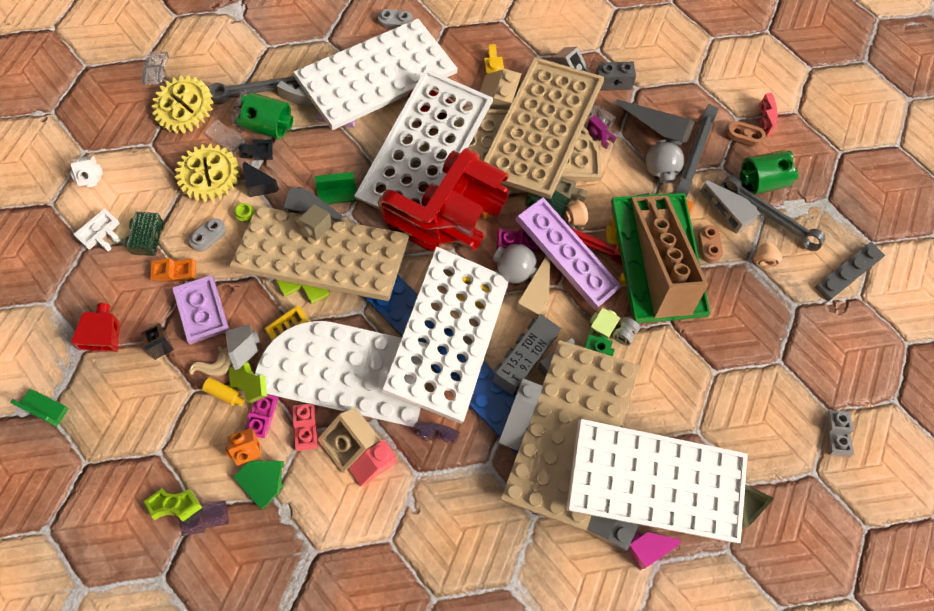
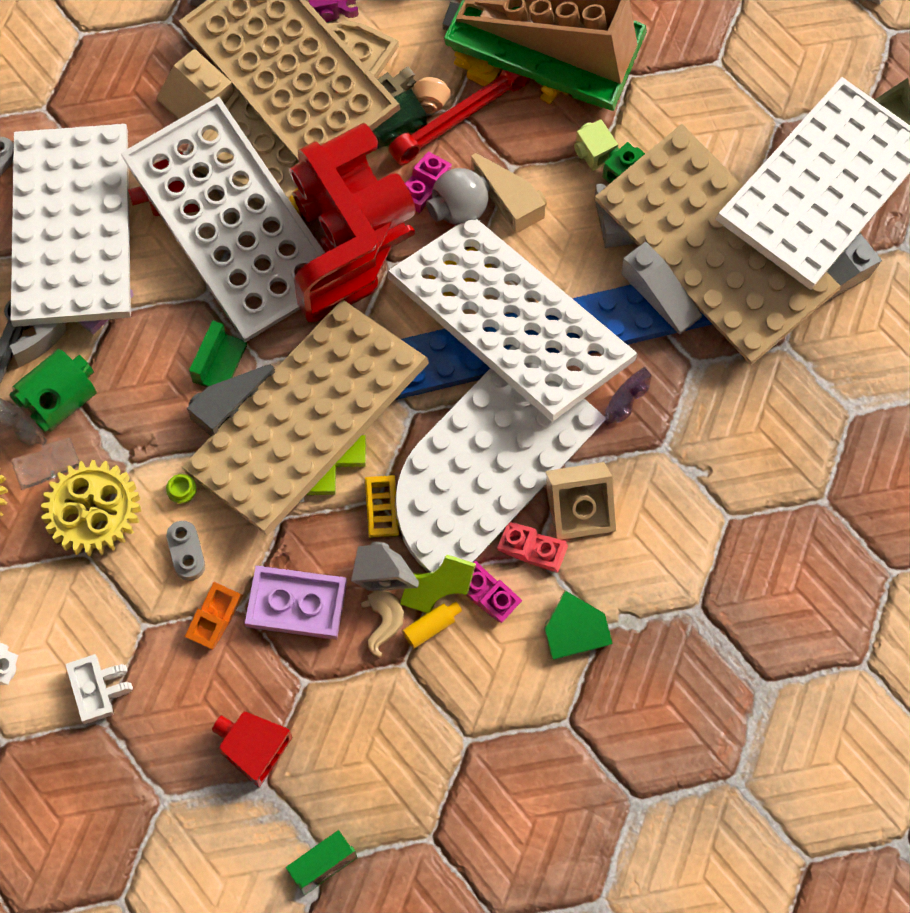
camera: 55 degrees left, 0 degrees up
clear green brick [125,211,163,256] -> none
black slope [141,323,174,360] -> none
lime tile [143,489,202,521] -> none
slope [178,500,229,536] -> none
orange brick [225,427,262,466] -> none
black plate [239,139,273,160] -> none
black slope [242,162,279,197] -> none
dark tan brick [299,204,332,241] -> none
coral slope [349,439,397,487] -> none
yellow plate [484,44,504,75] -> none
dark grey brick [492,315,561,396] -> none
lavender plate [515,198,622,310] -> none
light grey wheel [613,317,640,346] -> none
dark pink slope [627,532,681,570] -> none

